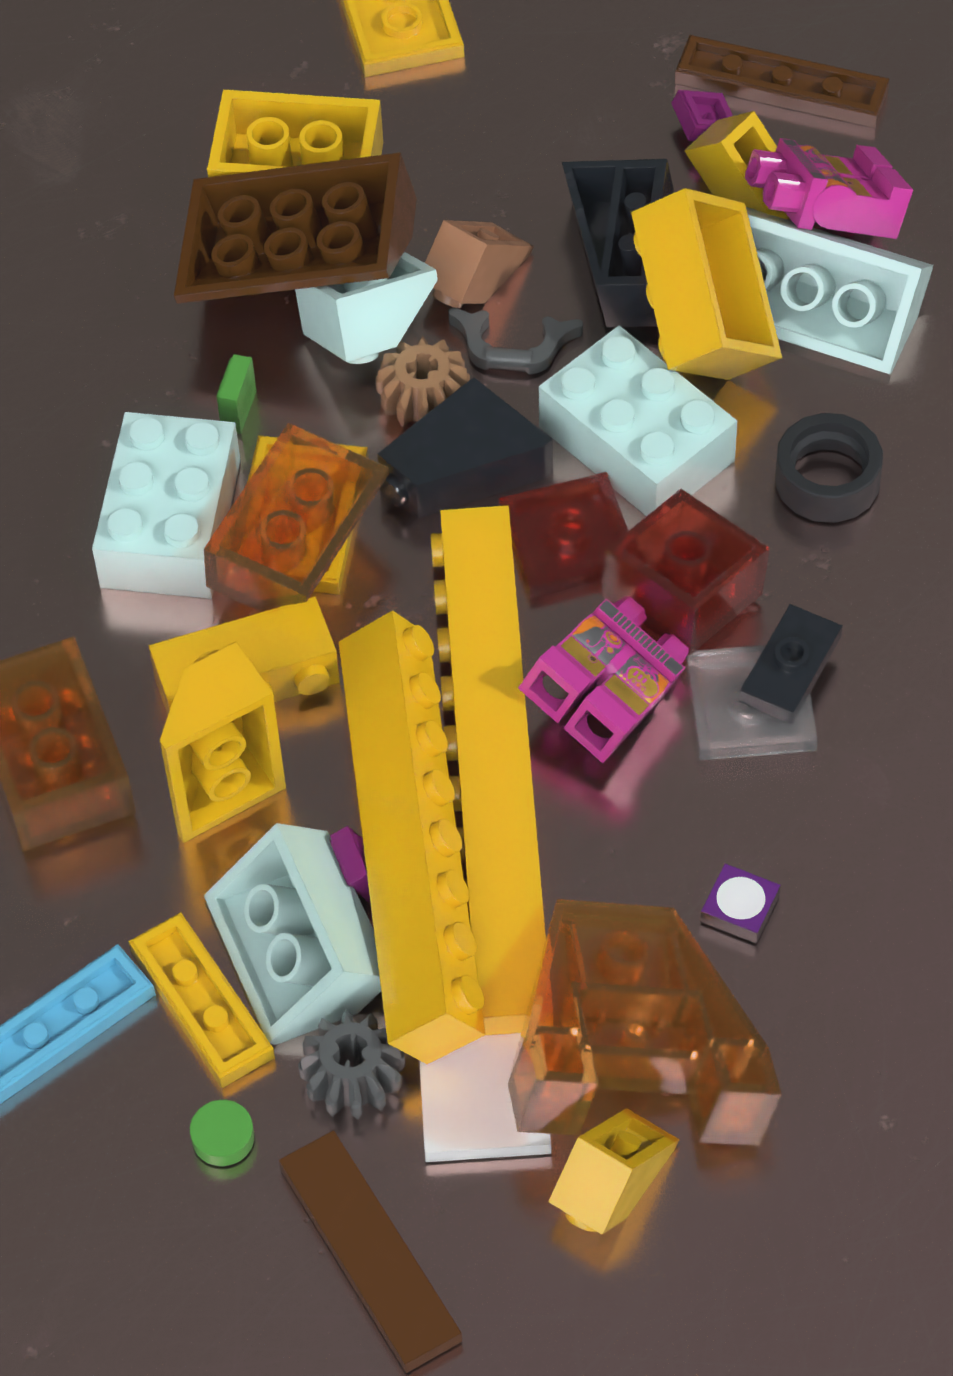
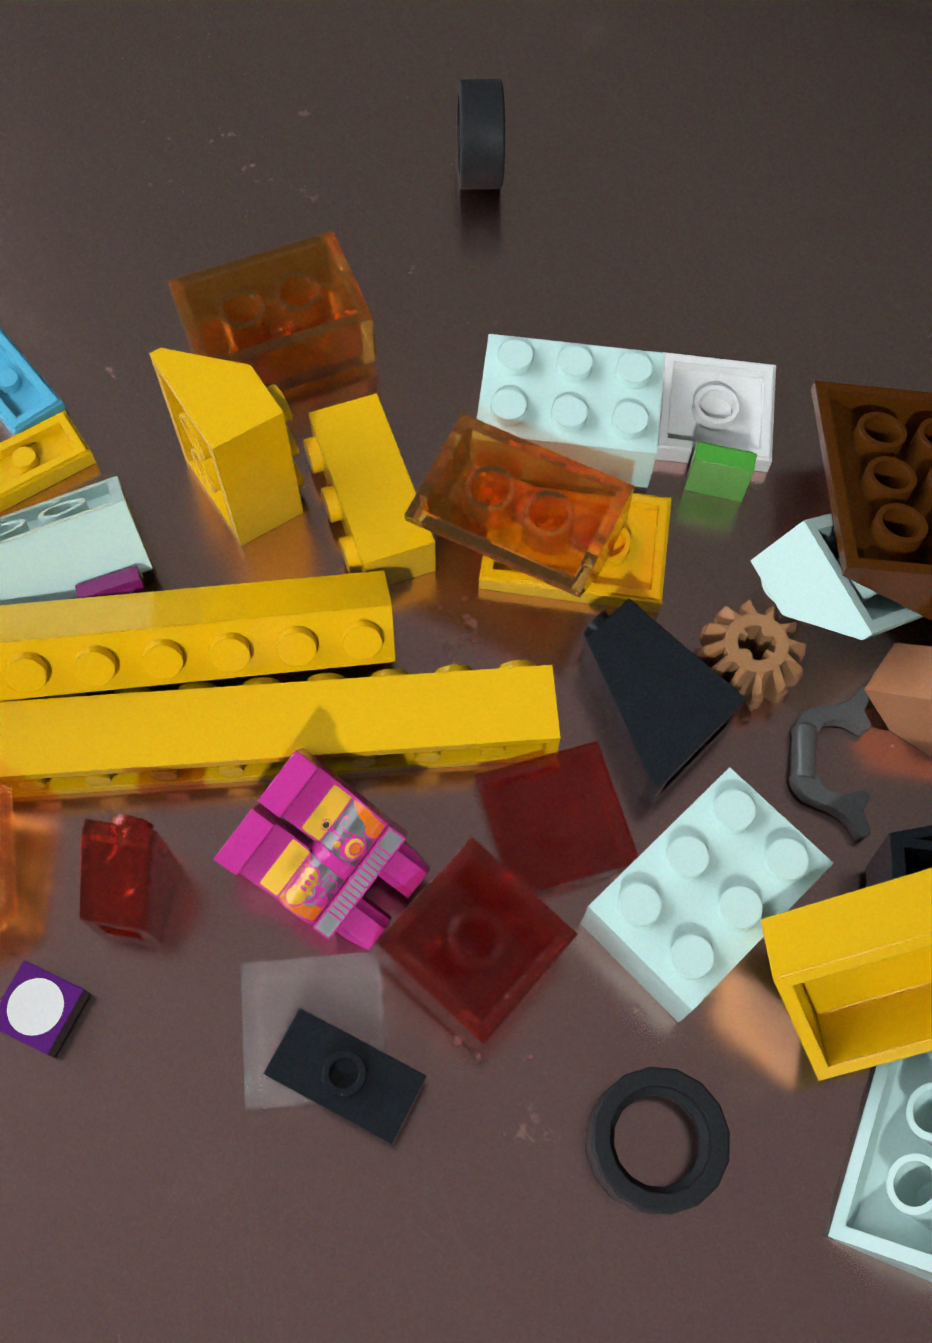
camera: 85 degrees right, 10 degrees up
none -> clear red slope [79,814,183,946]
none -> white tile [656,352,776,472]

